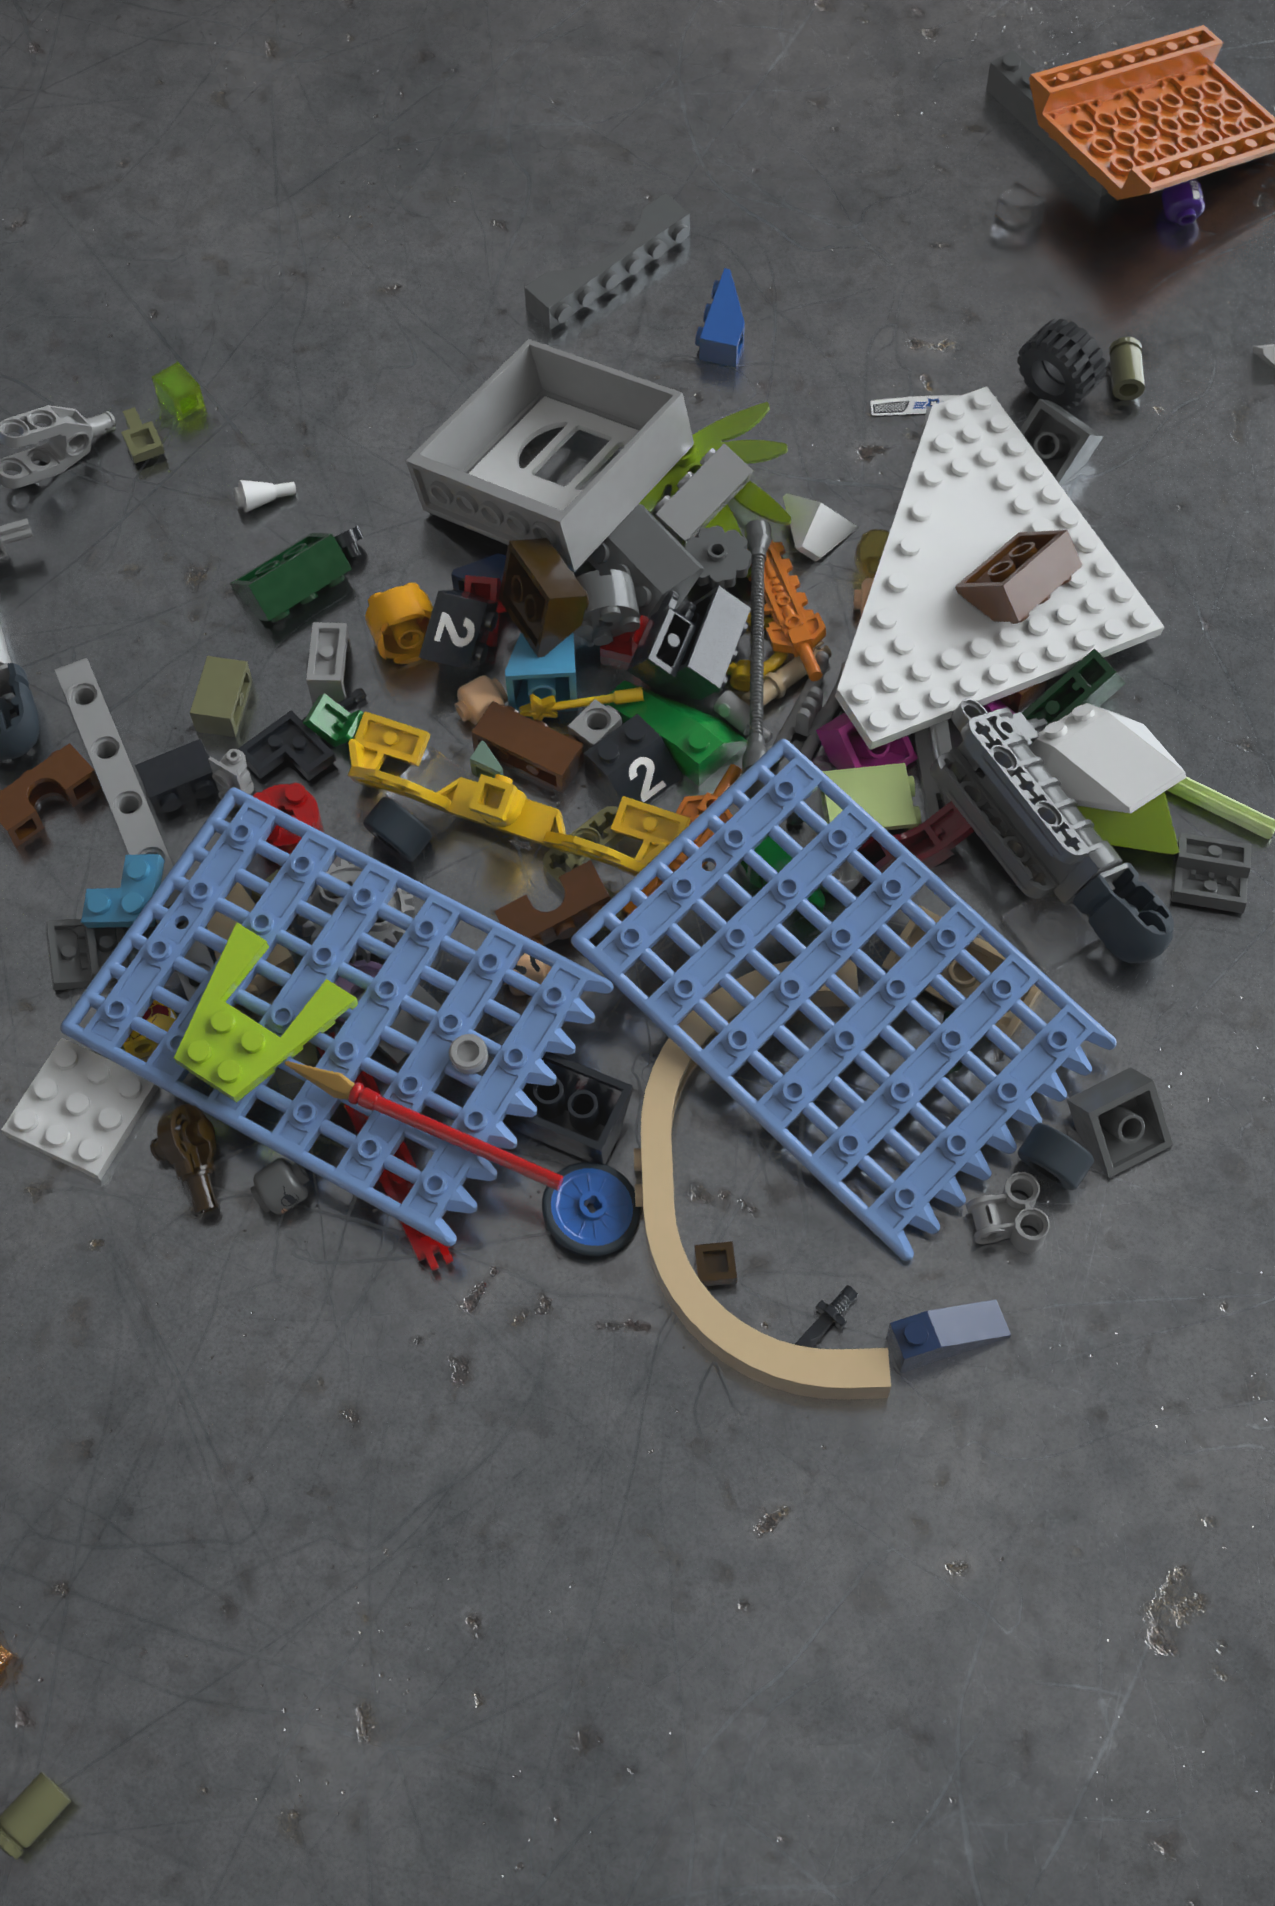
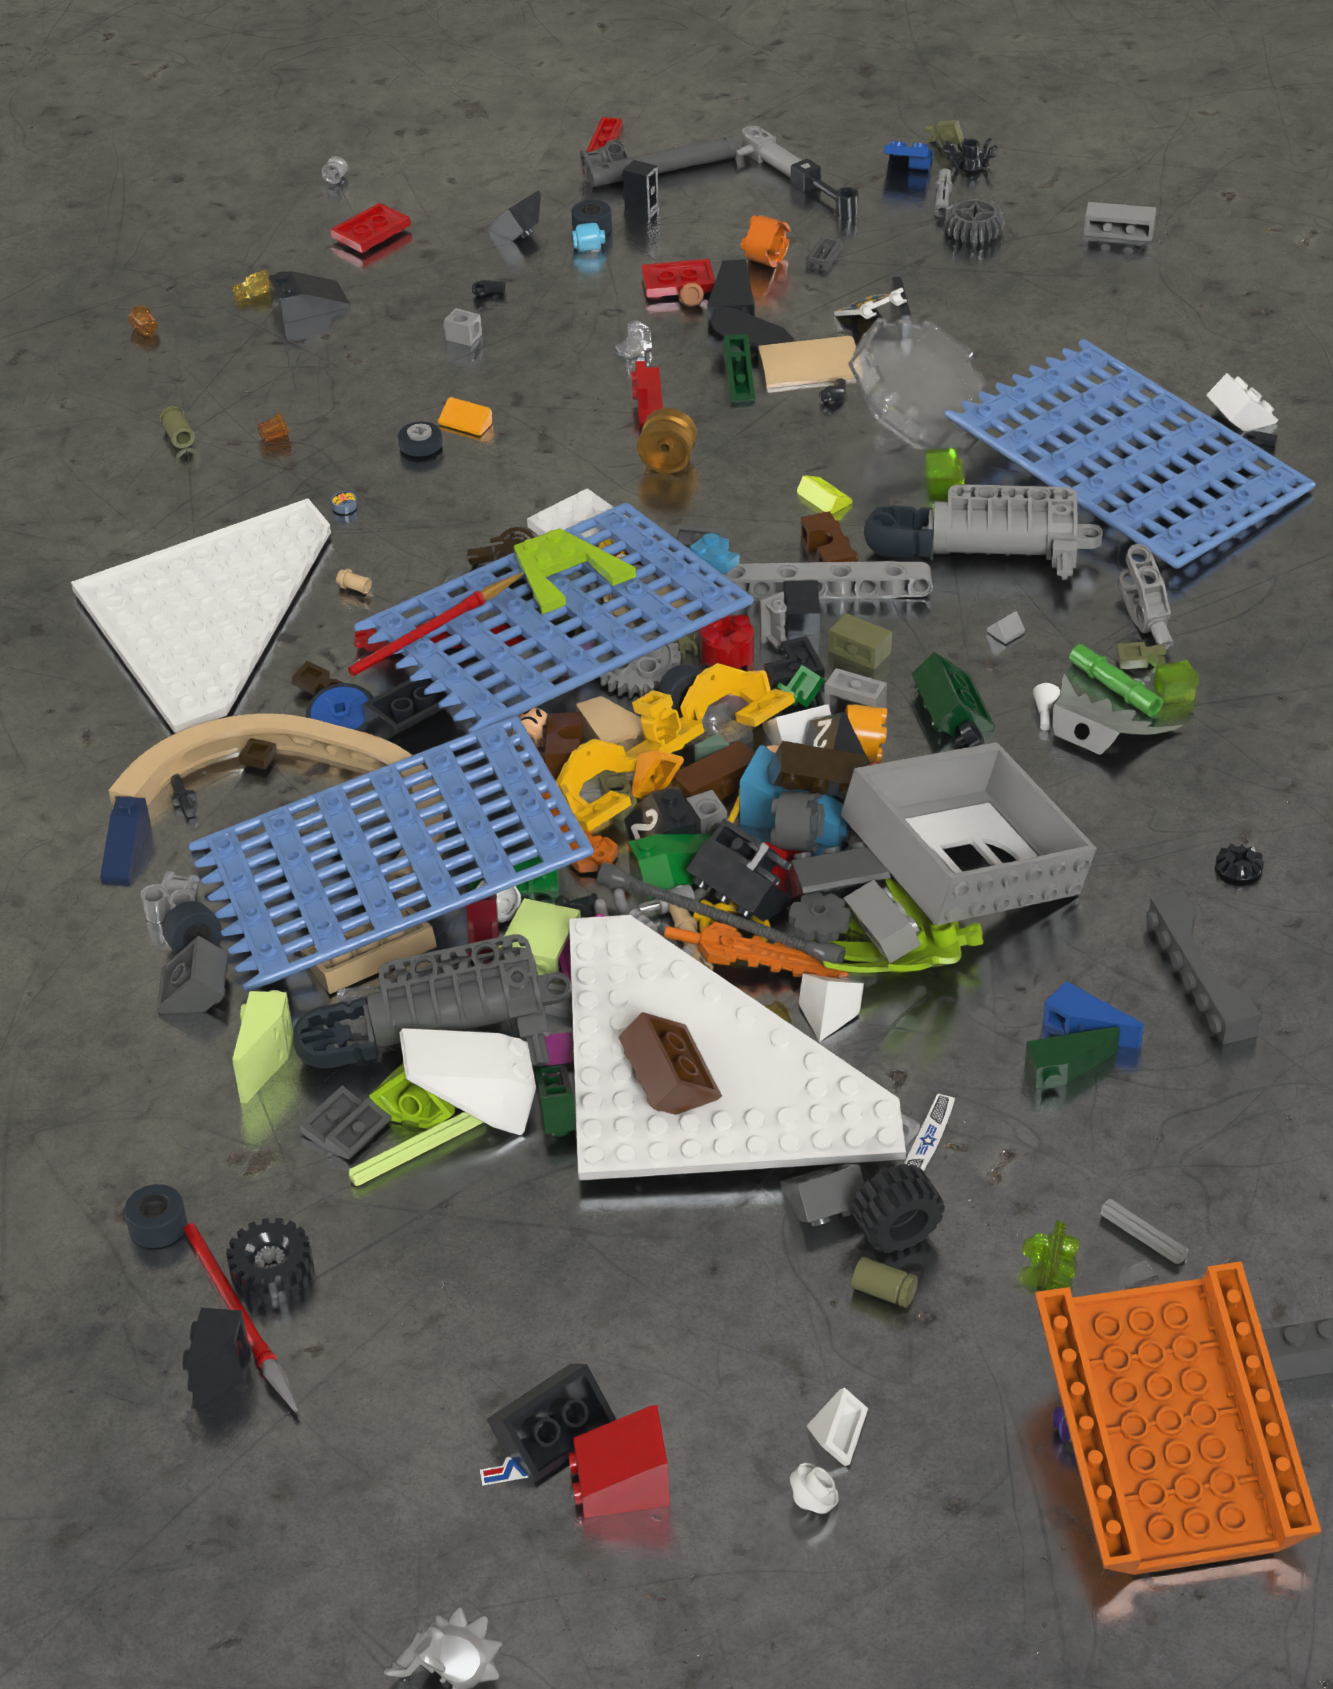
camera: 115 degrees right, 20 degrees down
light grey tile [449,1034,488,1074] -> none
none -> white plate [71,499,331,734]
none -> yellowish green slope [232,990,293,1103]
none -> dark brown plate [292,661,343,696]
none -> tile [331,491,357,514]
none -> tan pin [336,569,372,594]
none -> tan slope [576,696,646,752]
none -> light orange slope [631,750,684,800]
none -> white slope [762,704,831,746]
none -> light grey slope [987,611,1025,644]
none -> clear neon green hips [1022,1220,1080,1289]
none -> dark green slope [1025,1026,1120,1090]
none -> light grey piece [1053,674,1183,755]
none -> bright green piece [1069,644,1163,717]
none -> light grey axle [1101,1199,1188,1265]
none -> black gear [1216,843,1264,880]

